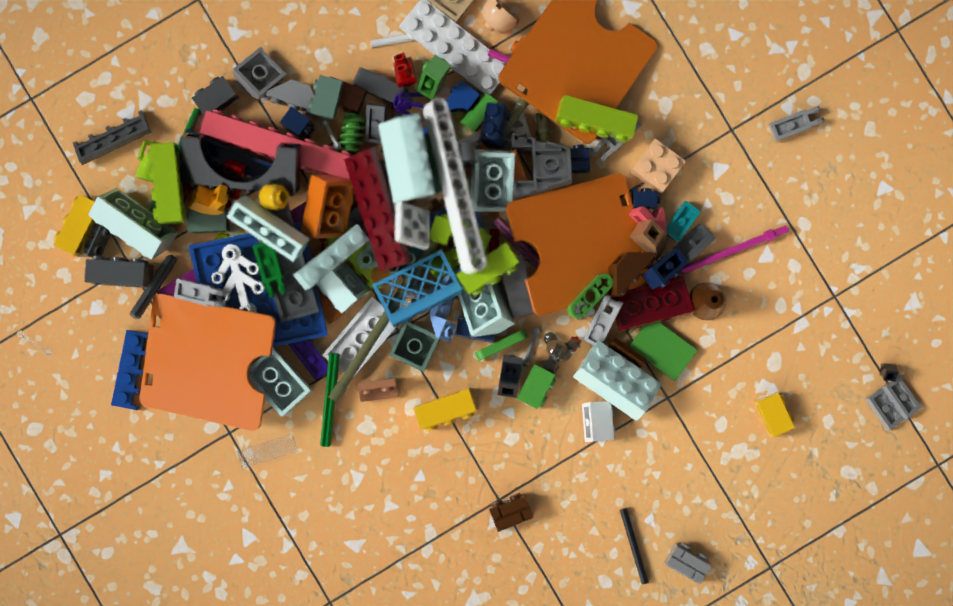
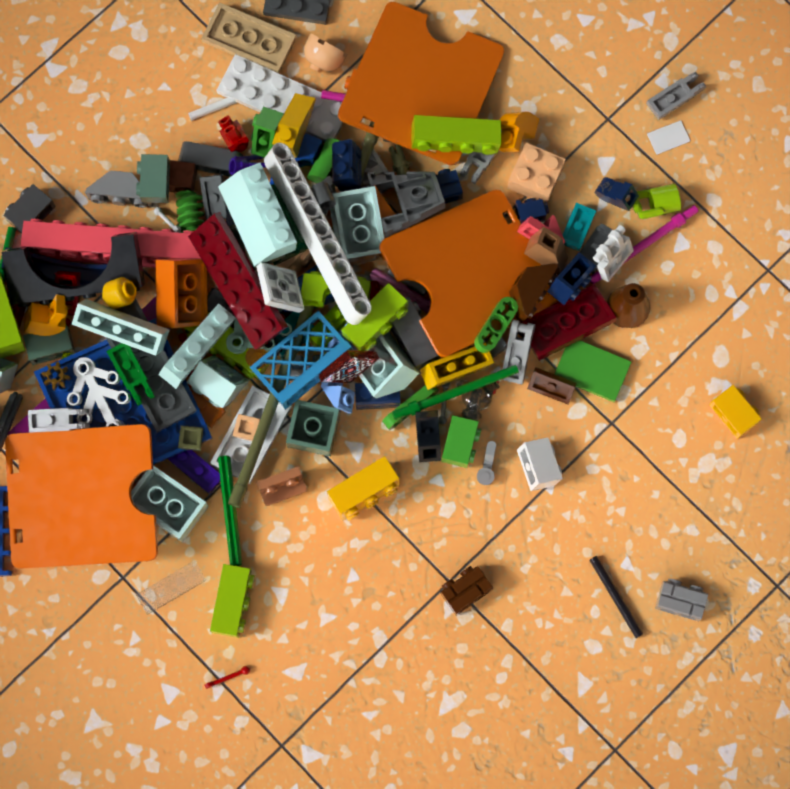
camera: 15 degrees left, 10 degrees down
light grey slope [232,47,287,99] -> none
dark blue brick [280,106,315,141] -> none
light aqua brick [573,340,662,421] -> none
none -> pearl gold gear [42,362,71,391]
none -> olive tile [178,426,203,451]
none -> red hinge [204,666,250,689]
none -> lime brick [210,564,255,638]
none -> light nougat plate [233,414,260,441]
none -> yellow slope [272,93,316,158]
none -> clear red tile [319,350,379,383]
none -> green bar [392,365,519,420]
none -> yellow brick [420,342,494,390]
none -> light grey piece [477,441,496,485]
none -> light orange brick [499,111,539,152]
none -> white plate [593,225,634,282]
none -> dark blue leg [595,177,639,211]
none -> lime piece [632,183,681,219]
none -> white sticker [647,120,690,154]

